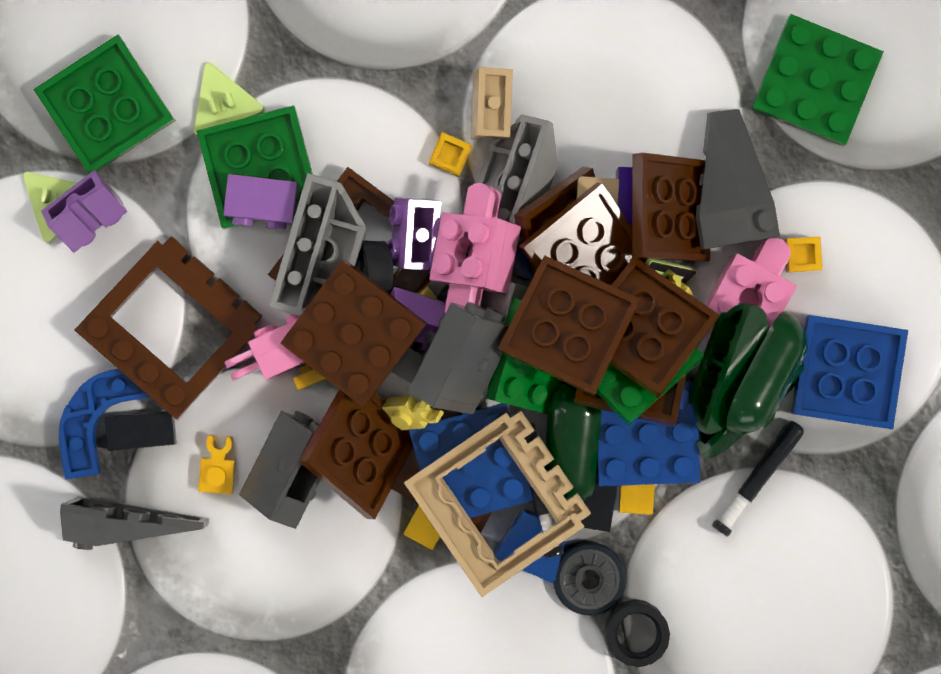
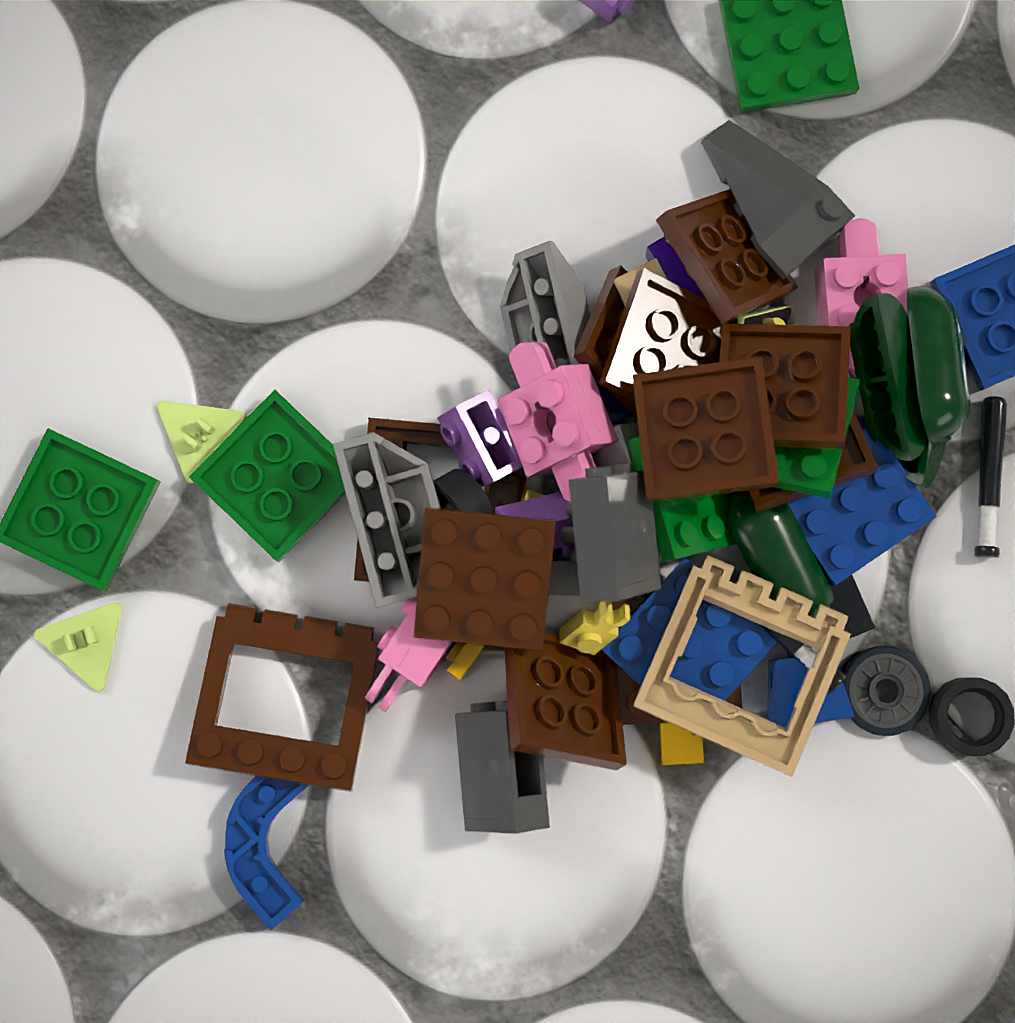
camera: 35 degrees left, 5 degrees down
medium lavender brick [41,170,127,253] -> none
dark grey wedge [60,497,209,550] -> none
black tile [105,411,177,451] -> none
yellow plate [198,434,236,494] -> none
medium lavender brick [224,174,300,230] -> none
yellow tile [429,132,472,177] -> none
tan panel [471,67,513,140] -> none
yellow tile [618,484,655,515] -> none
yellow plate [784,236,823,273] -> none

